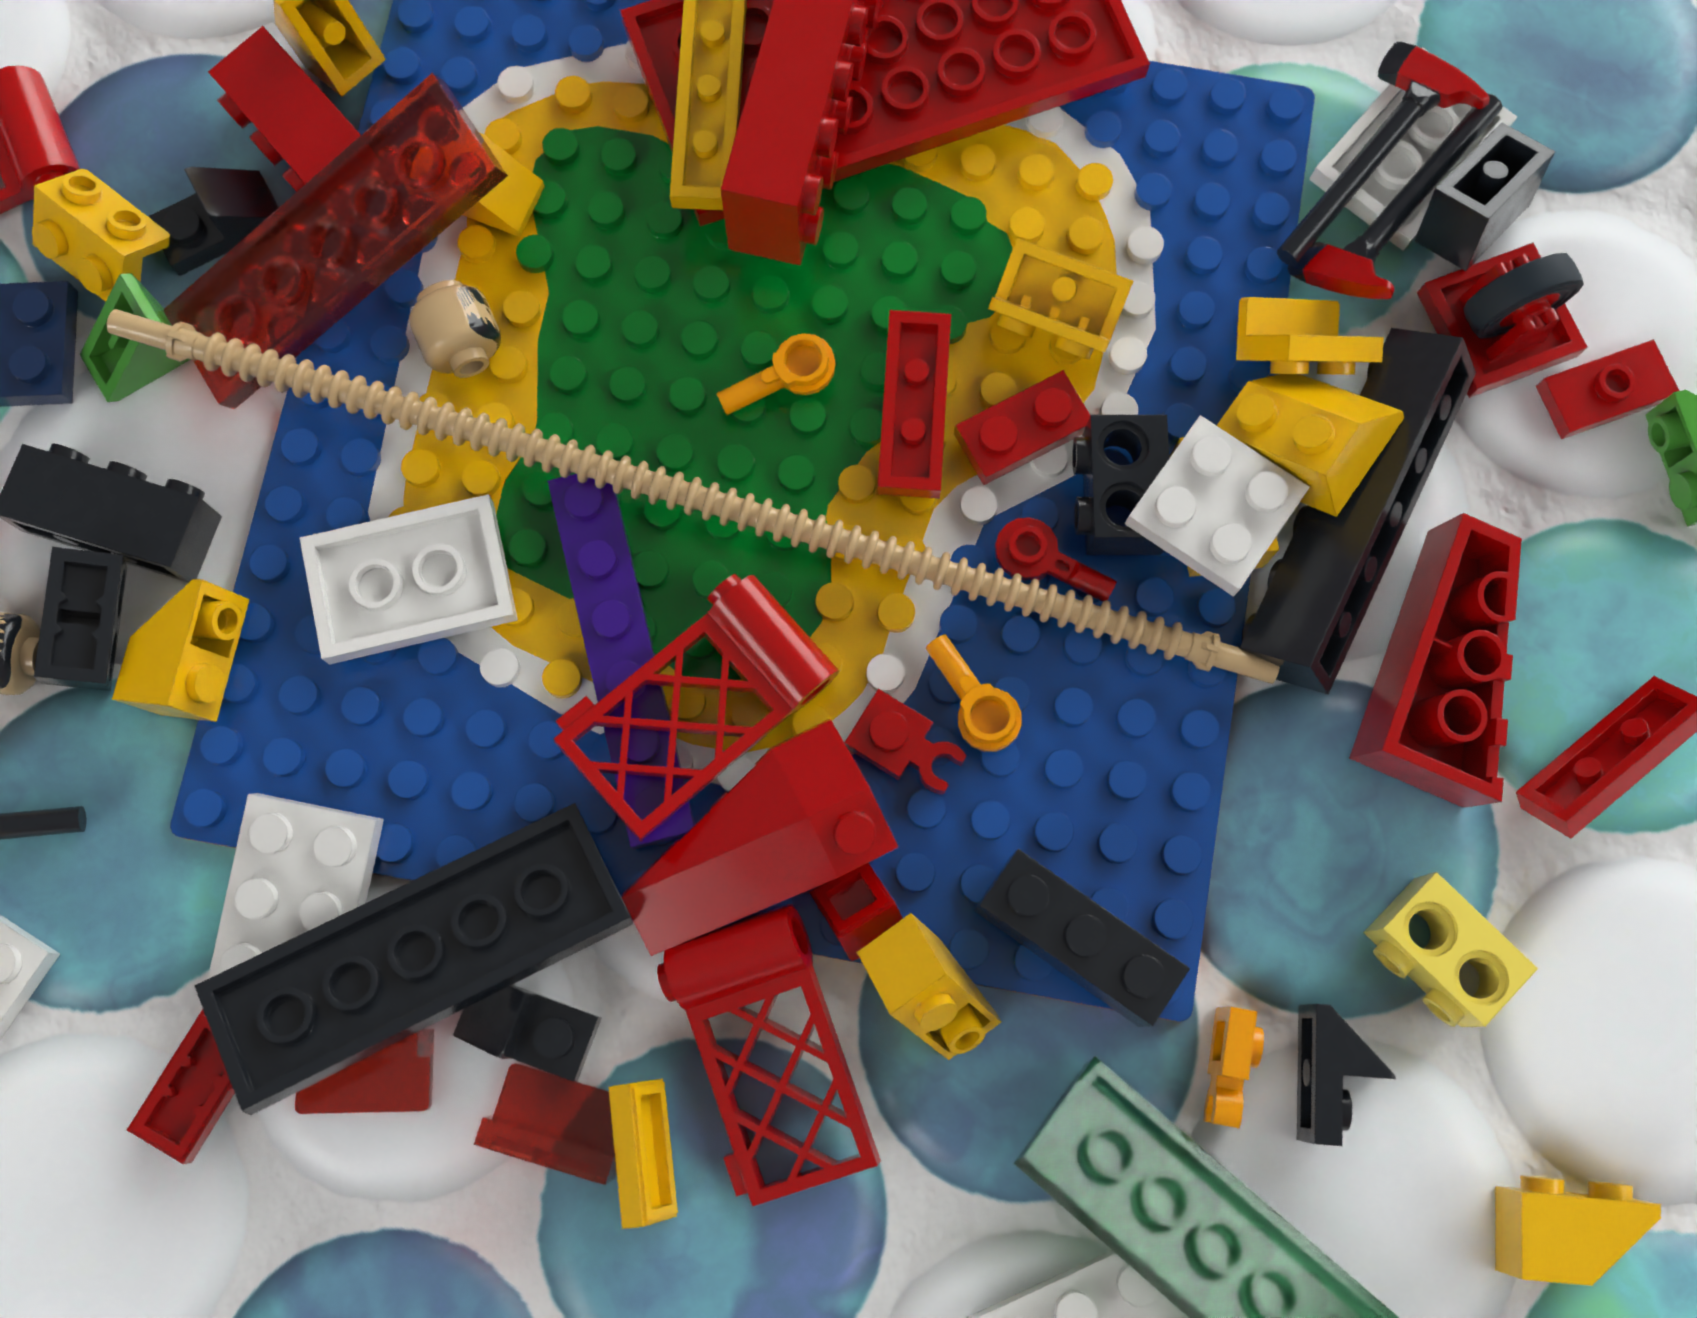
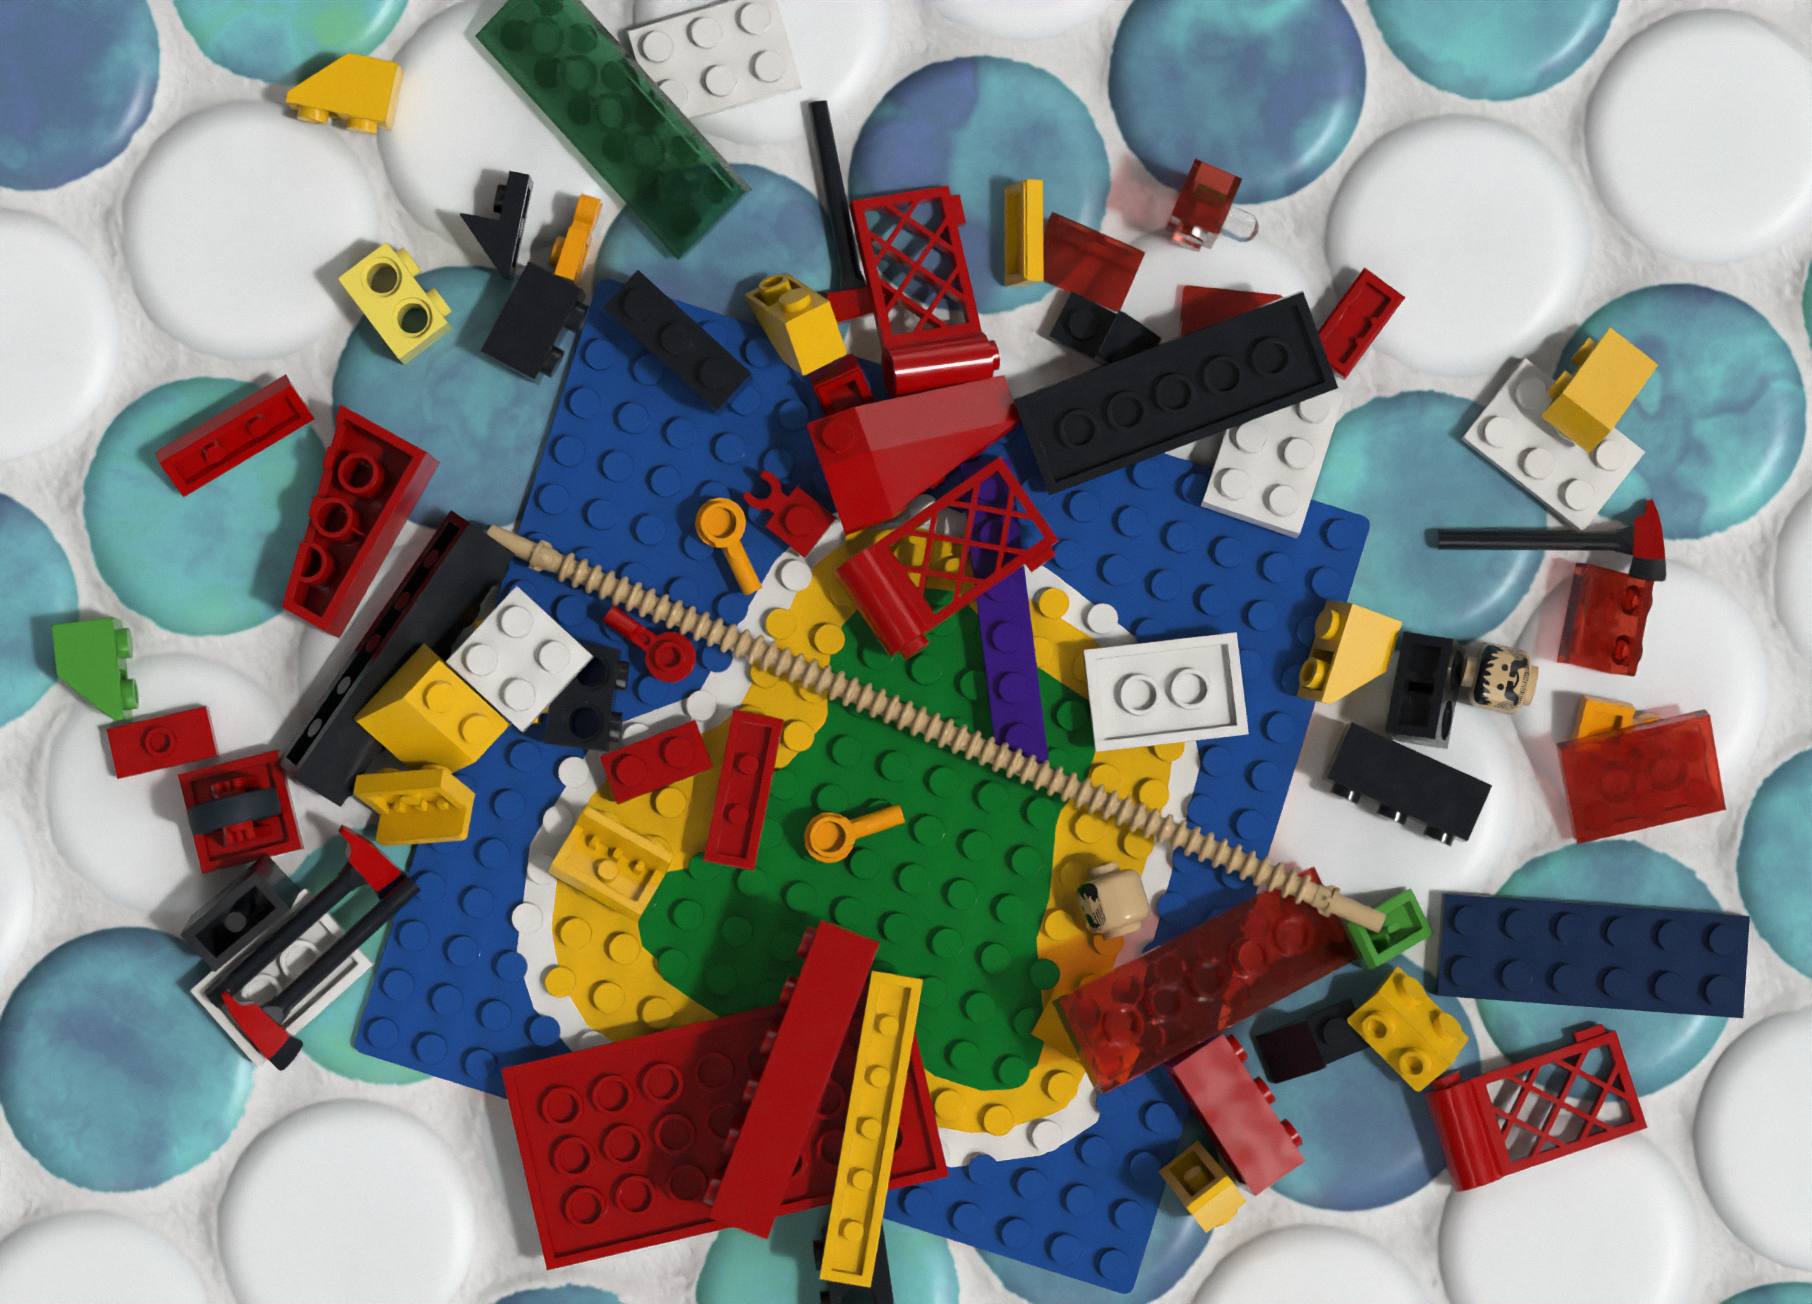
camera: 175 degrees left, 10 degrees up
none -> black brick [481,261,589,385]
none -> black piece [808,100,903,325]
none -> clear red piece [1165,159,1259,252]

